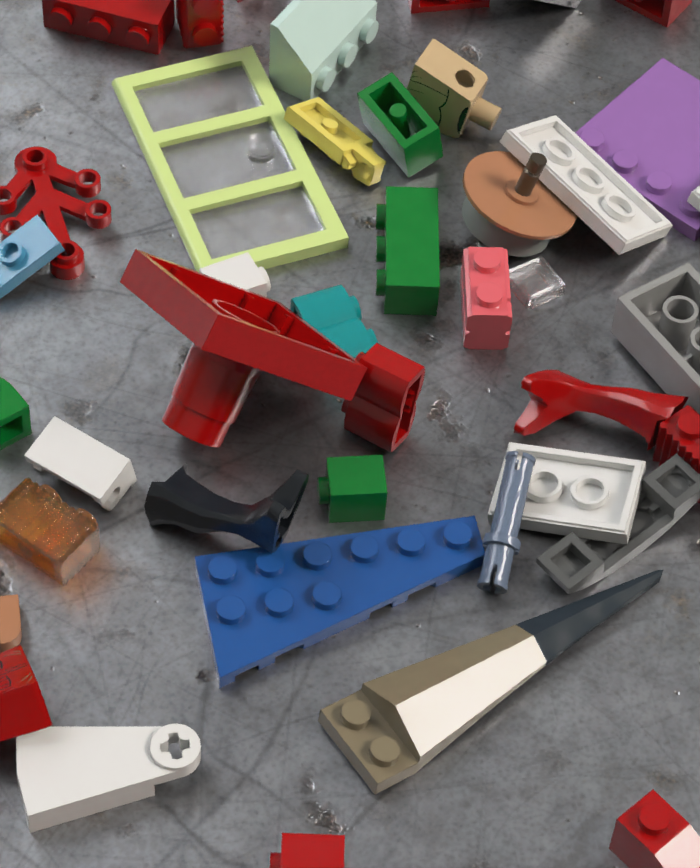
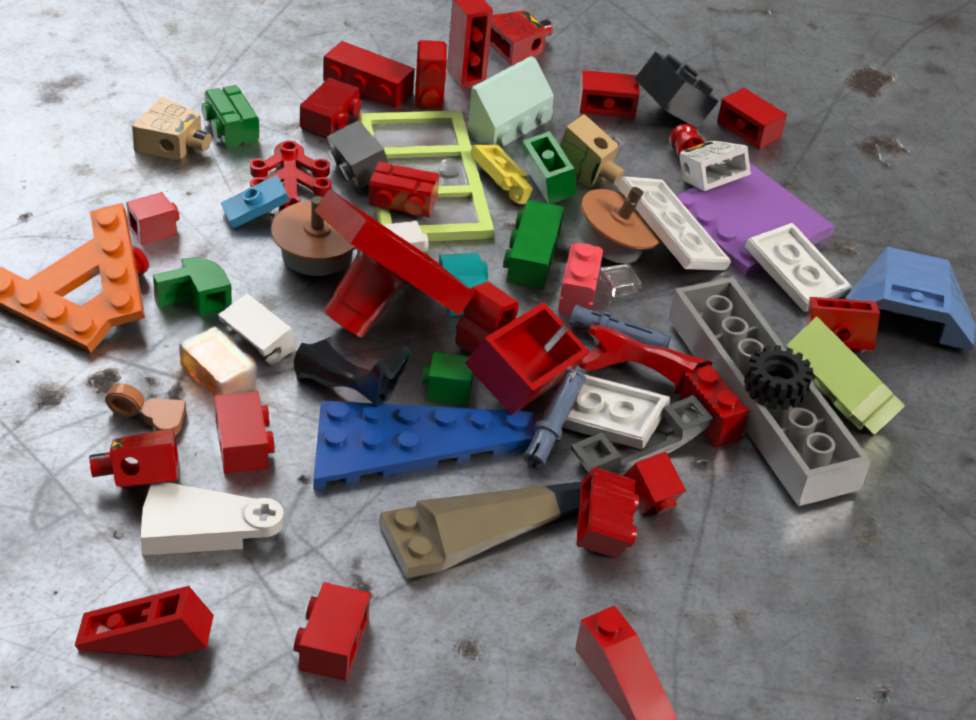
camera: 10 degrees right, 10 degrees down
none -> brick [214,391,275,474]
none -> nougat piece [271,196,356,276]
none -> red brick [300,78,362,138]
none -> brick [327,120,389,189]
none -> red brick [369,161,440,218]
none -> red piece [465,302,590,415]
none -> sand blue pin [569,304,671,348]
none -> red brick [576,467,639,558]
none -> red brick [623,451,686,515]
none -> red wheel [669,124,704,158]
none -> white torso [679,141,751,191]

